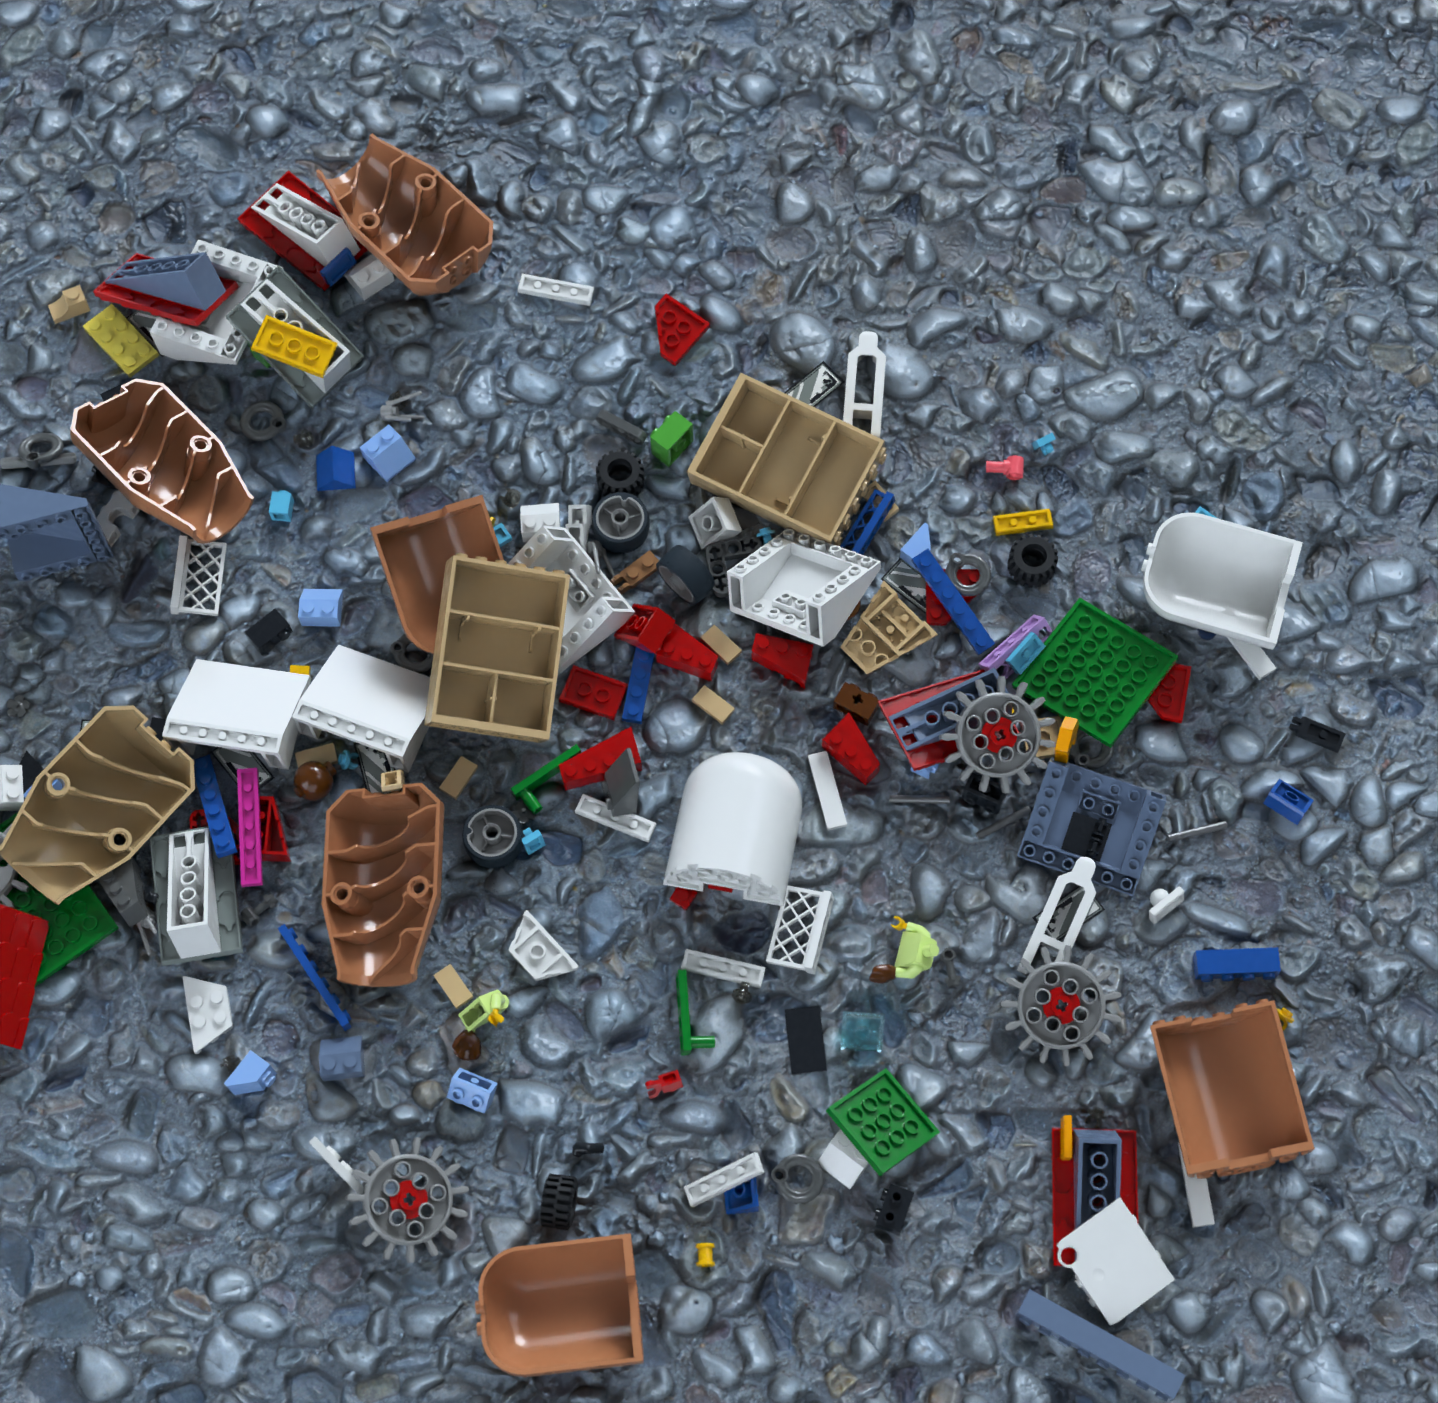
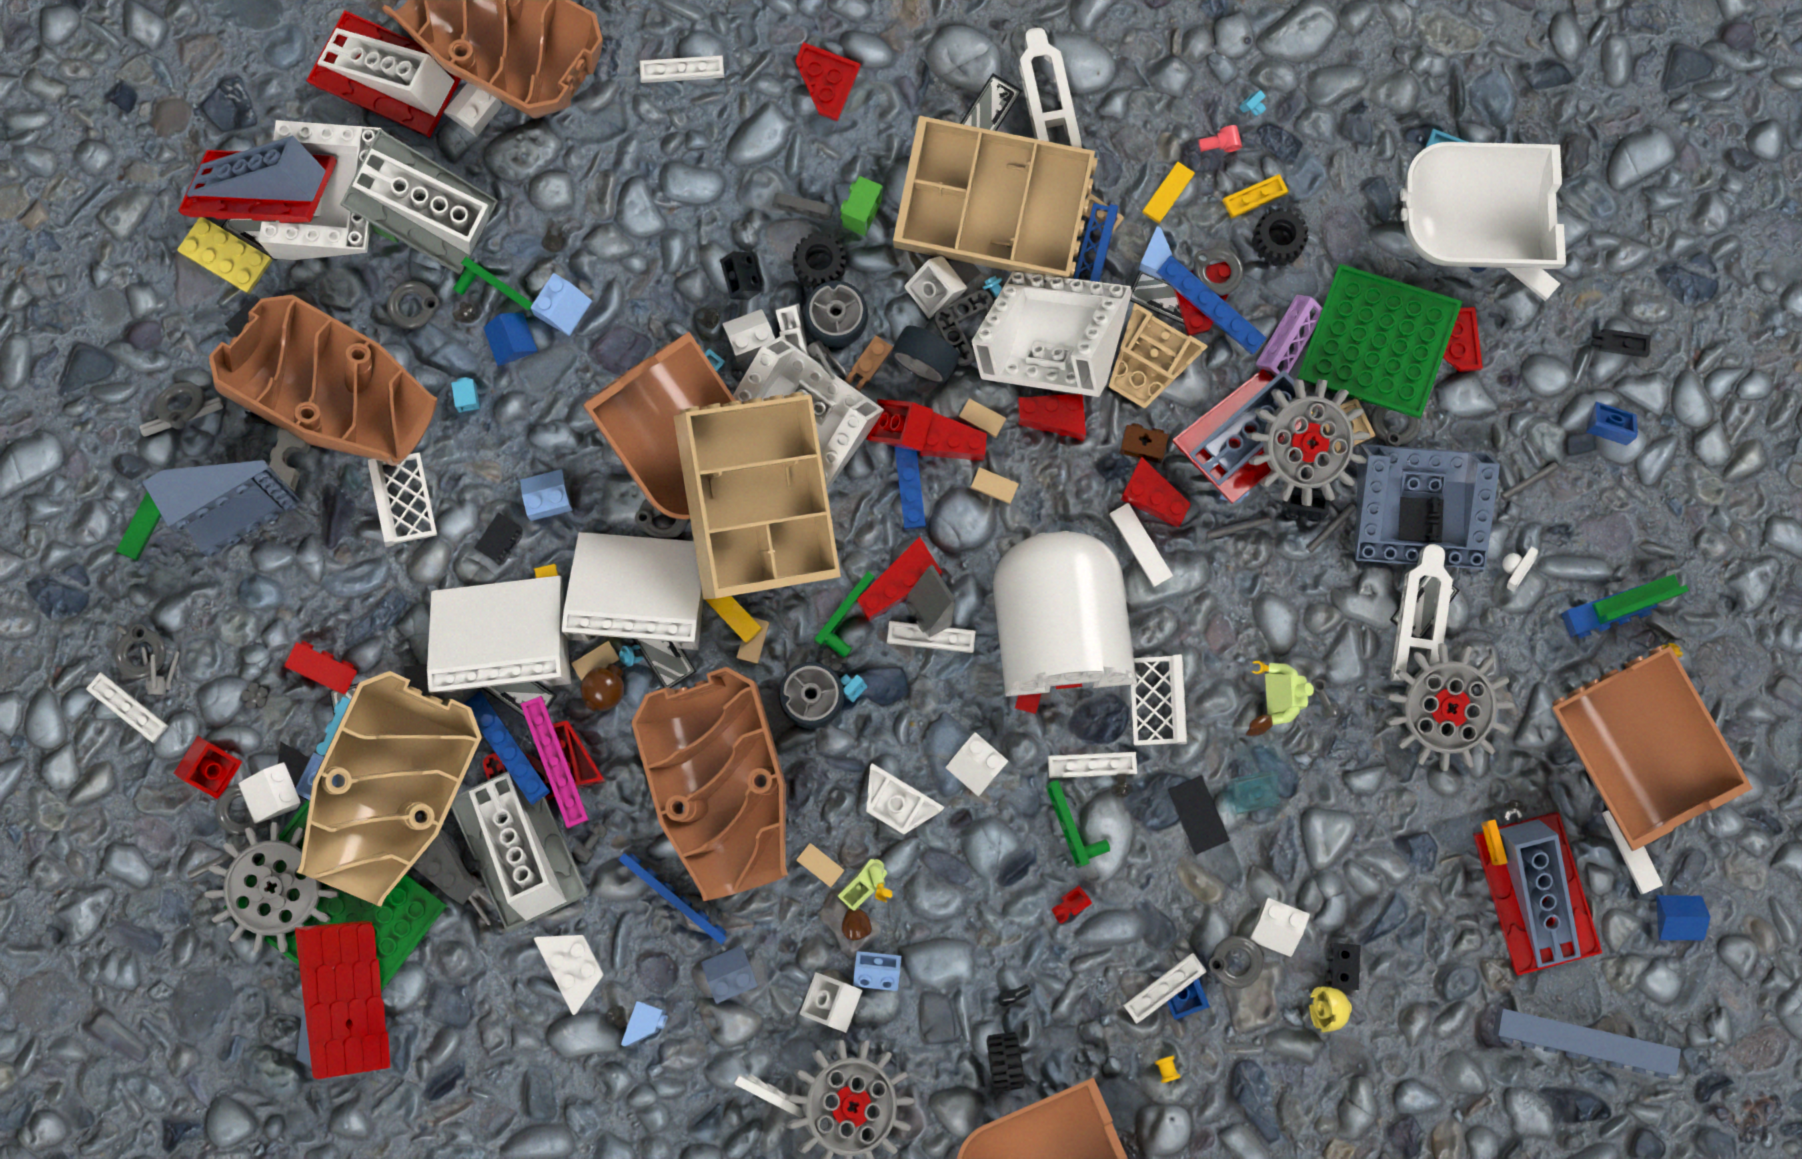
camera: 20 degrees left, 10 degrees up
tan arch [48,285,90,324] -> none
yellow tile [251,315,338,378] -> none
blue tile [320,247,357,286] -> none
light grey plant [380,391,424,422] -> none
tan slope [381,769,405,793] -> none
red tile [559,665,628,721] -> none
green plate [826,1068,940,1177] -> none
medium azure plate [1005,632,1046,675] -> none
light orange piece [1054,716,1079,763] -> none
white piece [1057,1197,1175,1326] -> none
none -> red wedge [282,640,357,695]
none -> green piece [453,257,533,313]
none -> yellow tile [705,596,763,644]
none -> black brick [720,251,763,300]
none -> white slope [800,972,862,1033]
none -> white slope [946,732,1008,797]
none -> yellow tile [1142,162,1195,224]
none -> light yellow cylinder [1309,986,1352,1033]
none -> green fence [1592,574,1689,625]
none -> blue slope [1656,895,1711,940]

